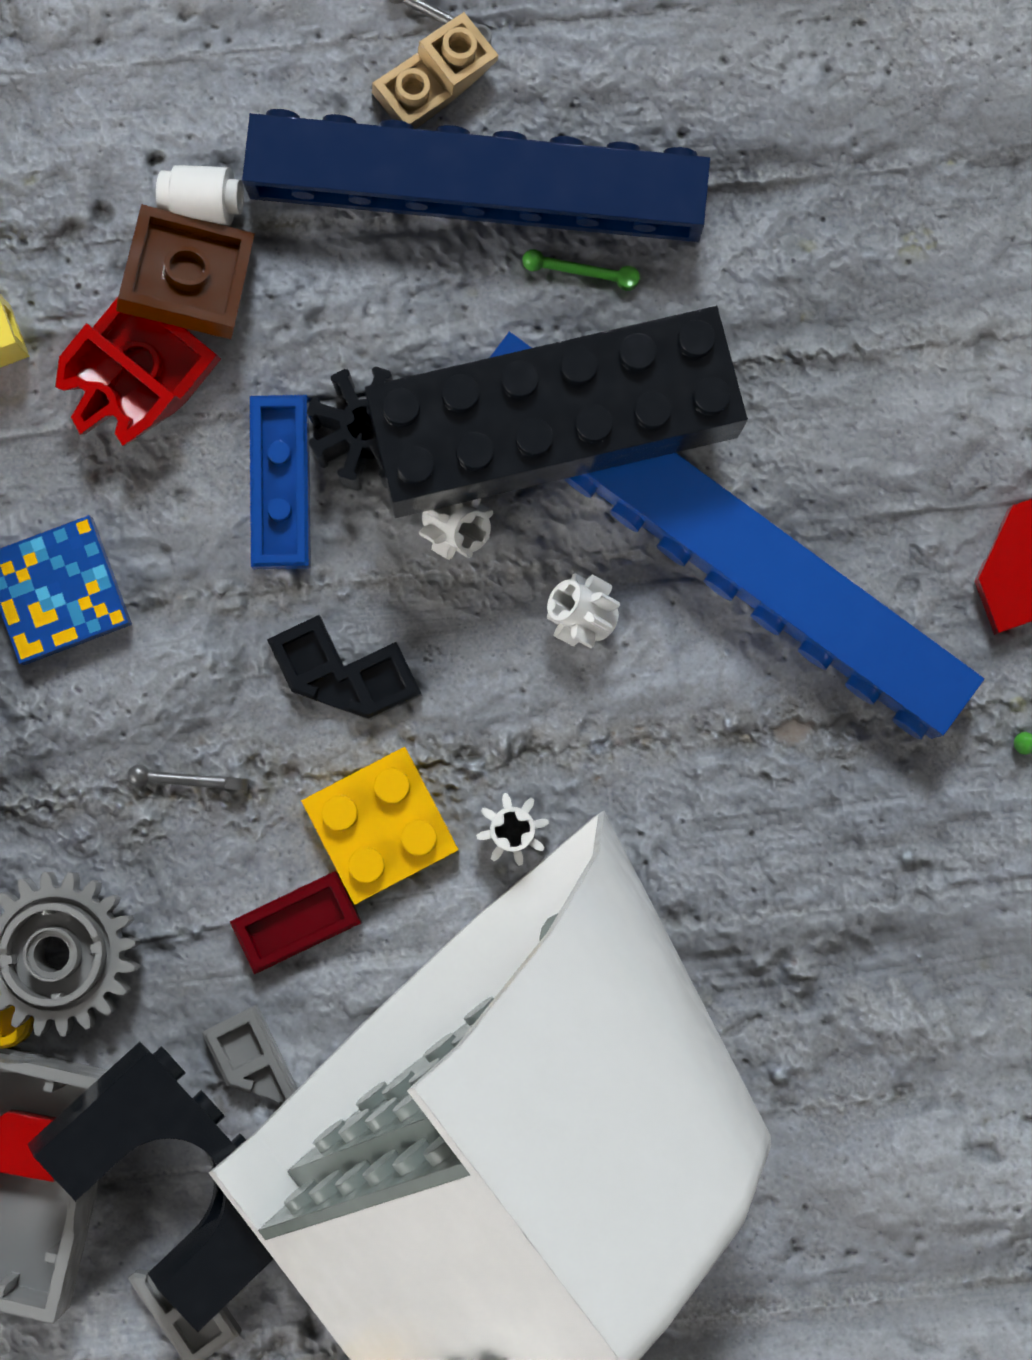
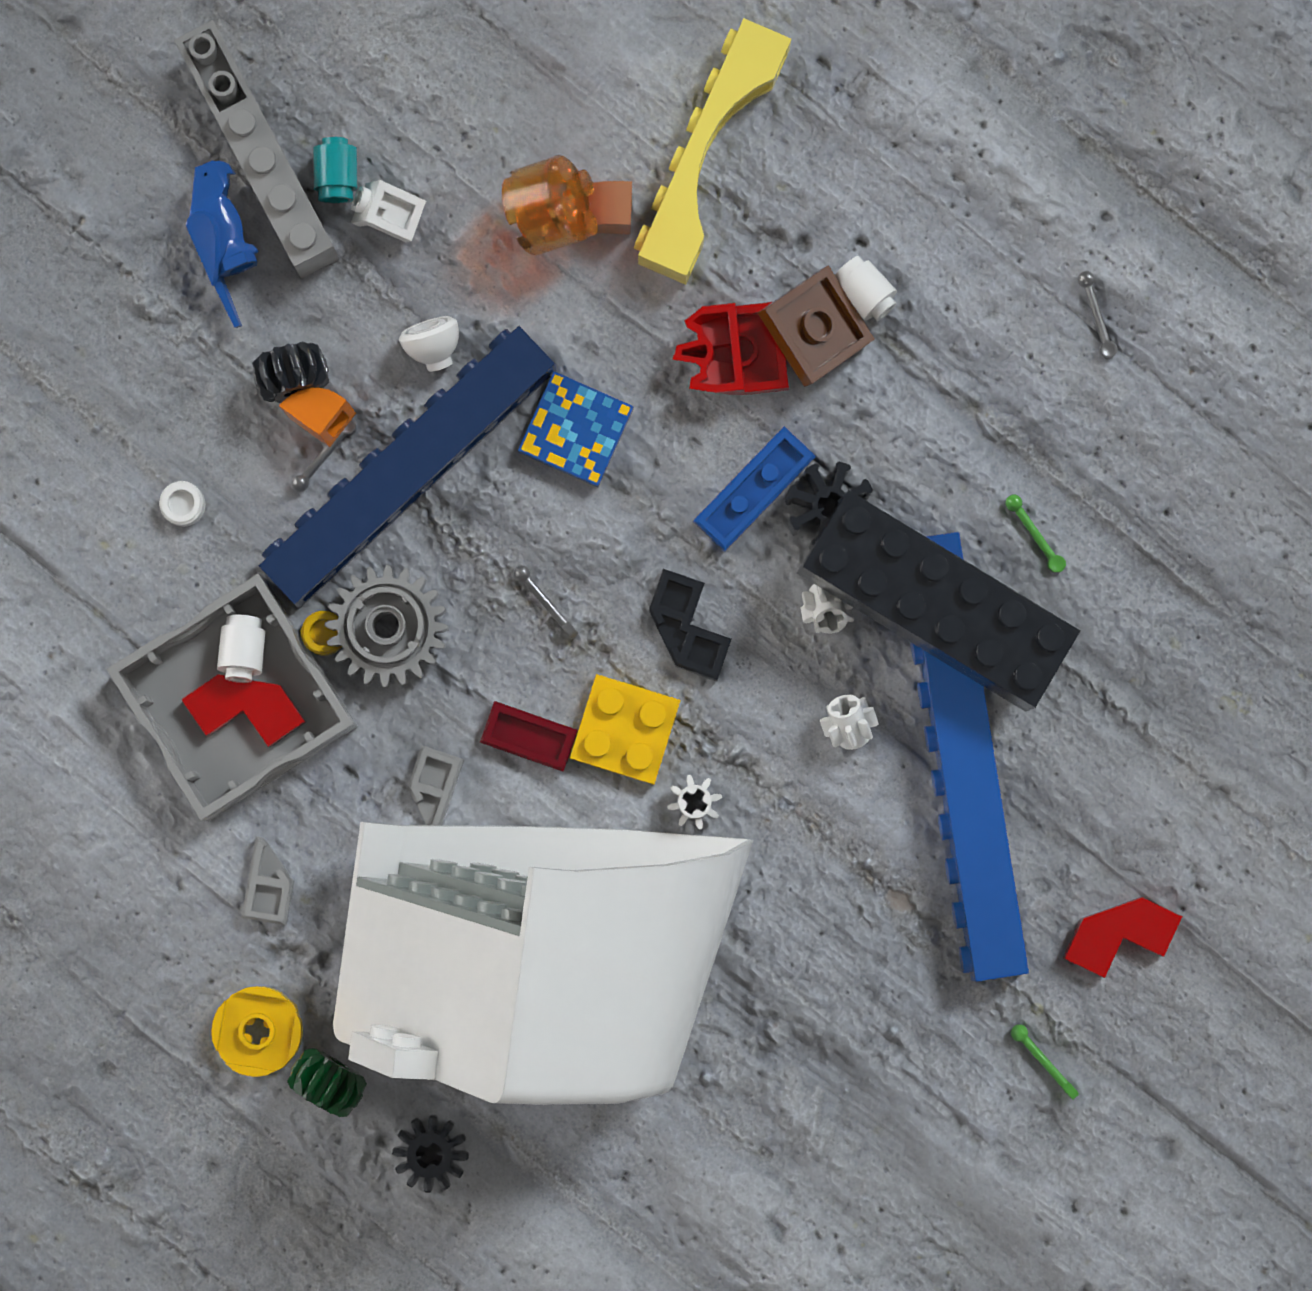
camera: 40 degrees right, 0 degrees up
black arch [27,1042,273,1332] -> none
dark blue brick [242,109,710,242] -> none
tan slope [372,12,499,129] -> none

